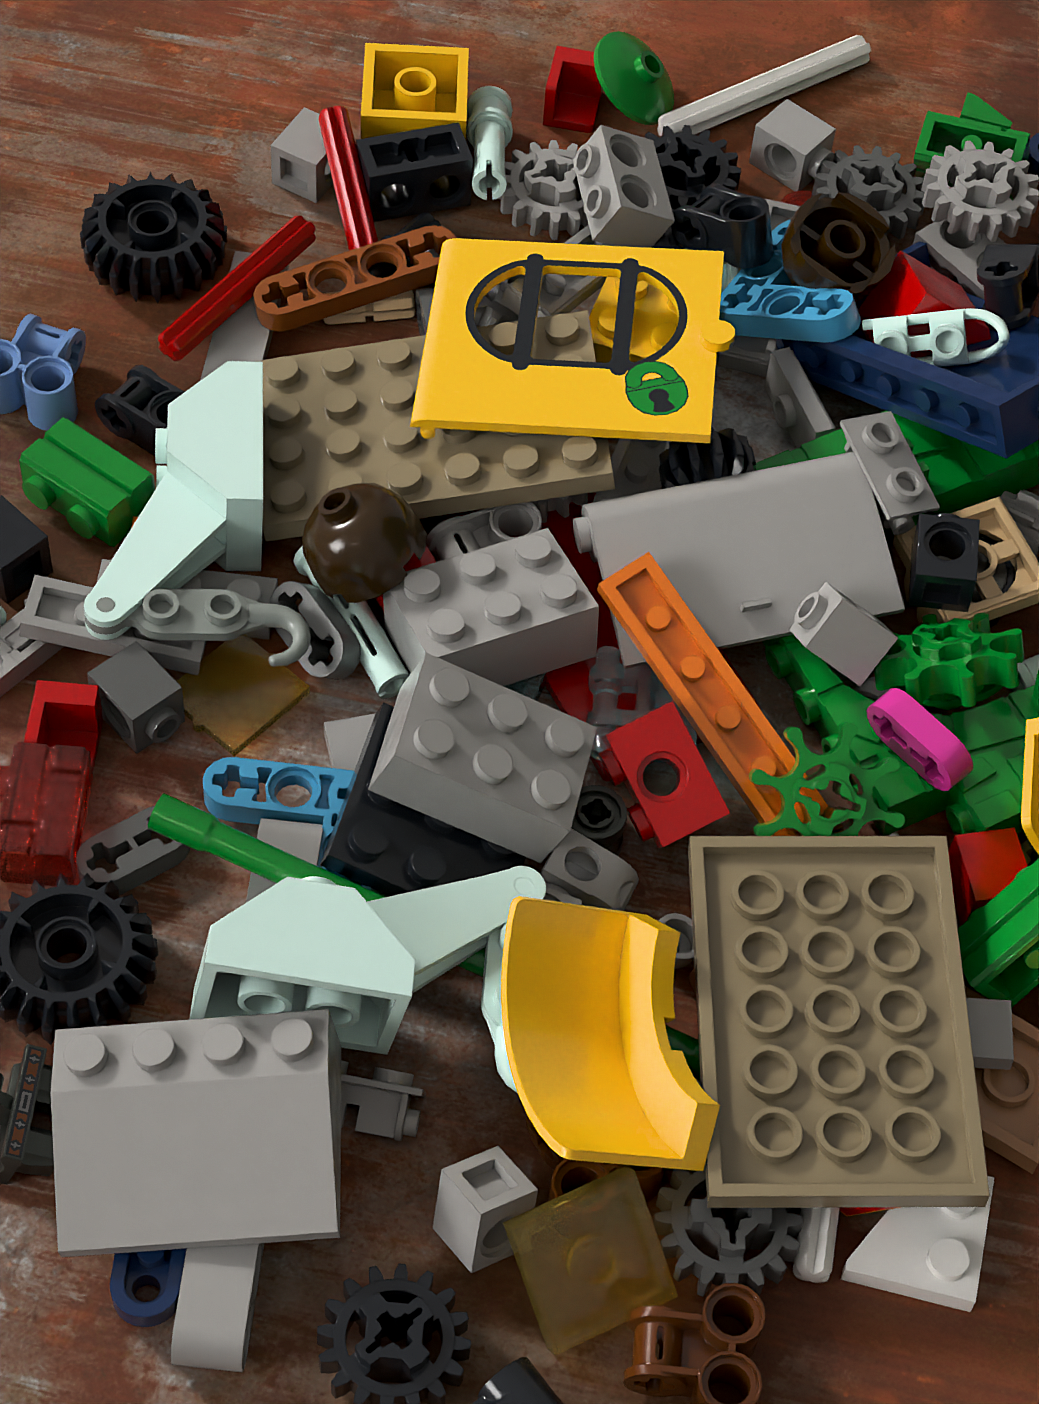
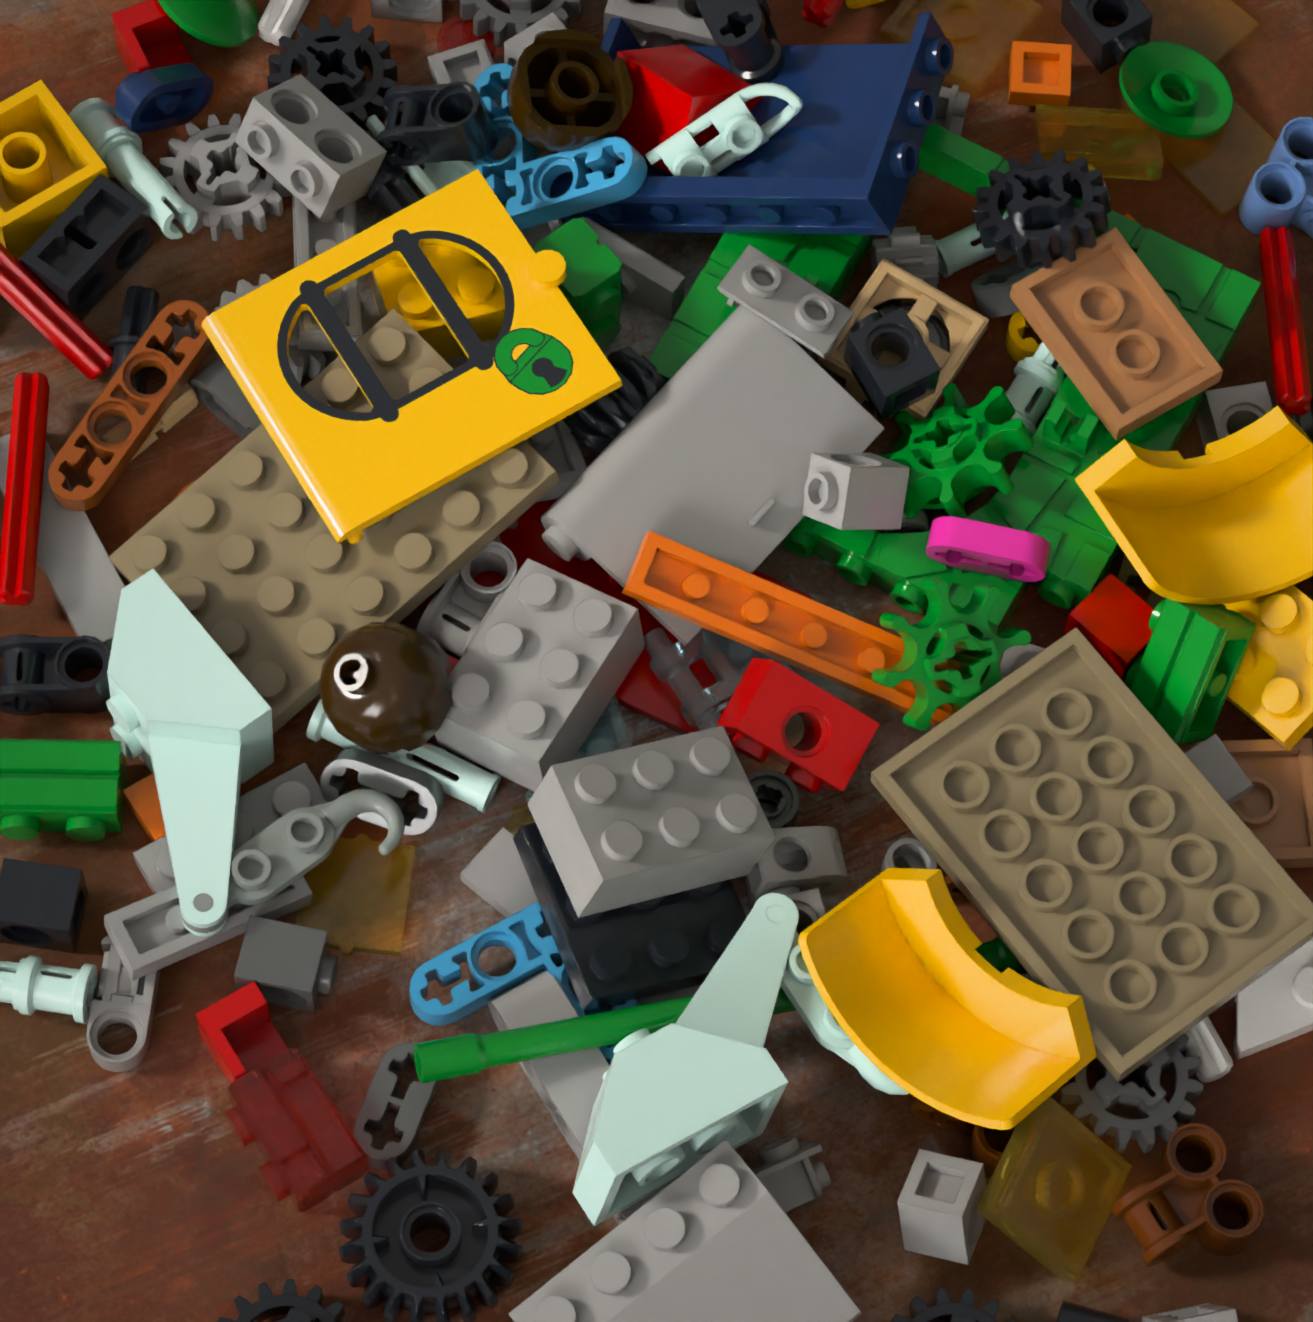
camera: 35 degrees left, 10 degrees up
none -> dark blue plate [114,62,214,133]
none -> green brick [533,217,623,349]

